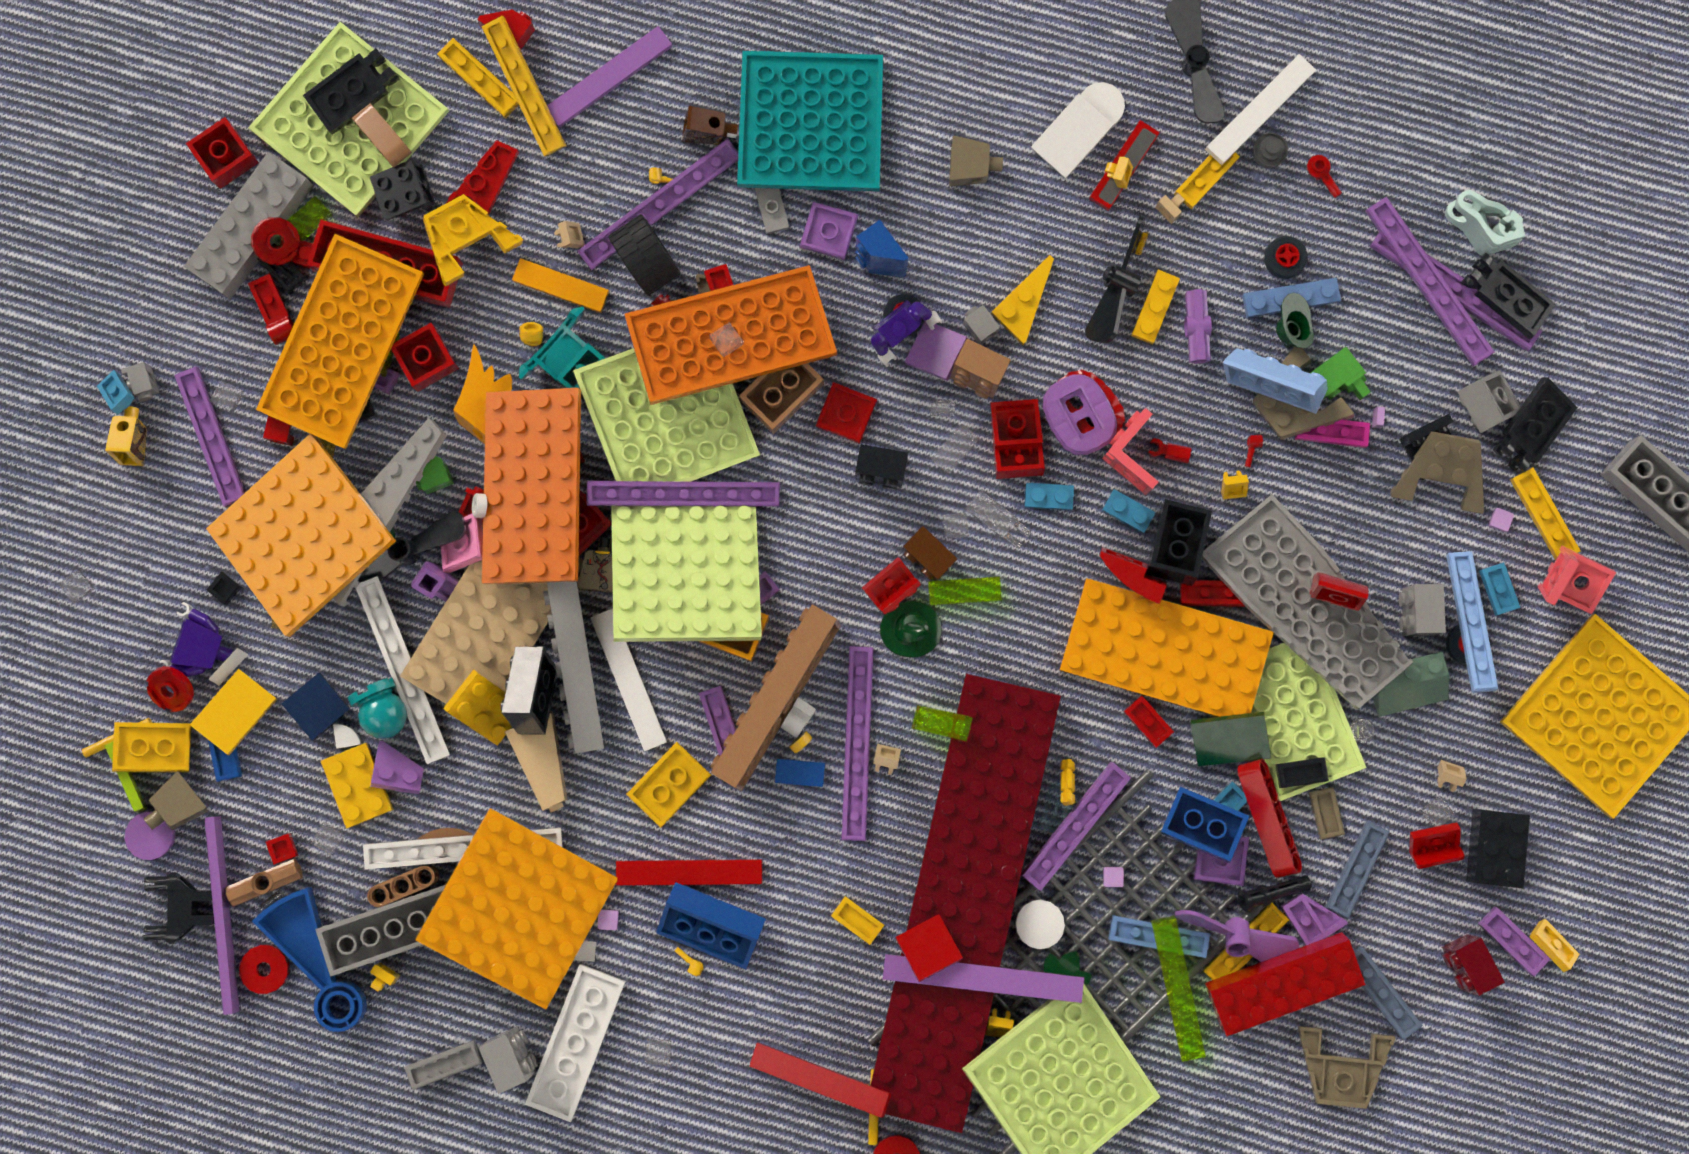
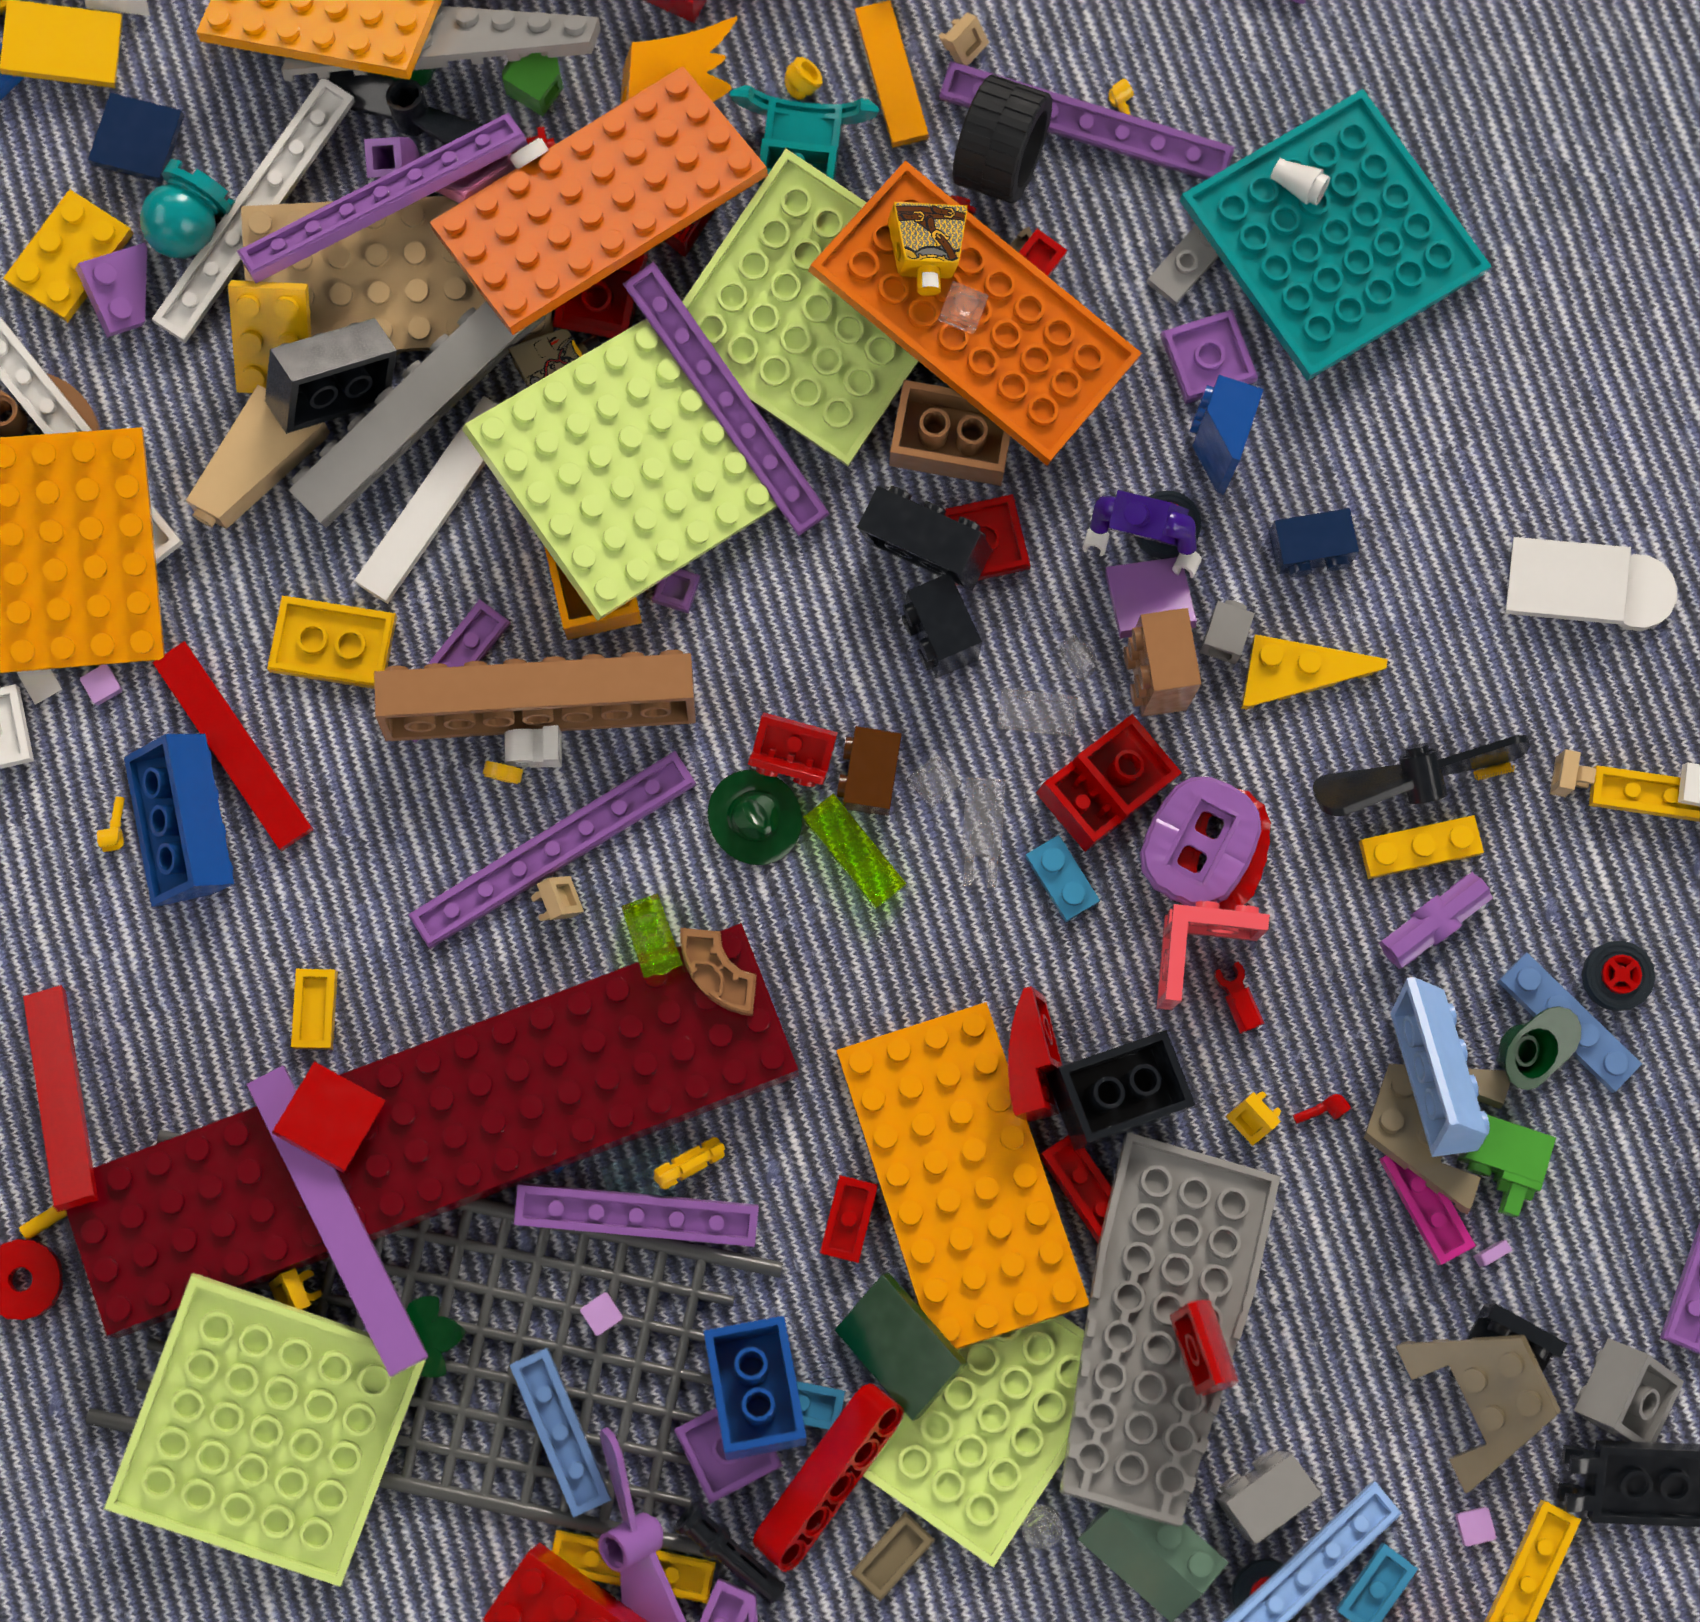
camera: 55 degrees right, 5 degrees down
white tile [333,724,362,749] -> none
reddish brown torso [682,106,738,145] -> none
blue tile [775,759,825,787] -> none
dark tan torso [949,136,1003,186] -> none
white tile [1015,899,1065,949] -> none
tile [1089,120,1160,211] -> none
dark azure plate [1101,489,1156,534] -> none
yellow tile [1105,157,1133,189] -> none
clear neon green plate [1151,915,1206,1062] -> none
black tile [1275,757,1329,788] -> none
none -> medium lavender tile [237,113,527,283]
none -> medium nougat tile [680,928,757,1016]
none -> black brick [857,486,993,591]
none -> torso [888,202,967,296]
none -> dark blue brick [1269,508,1359,577]
none -> white cone [1271,158,1330,205]

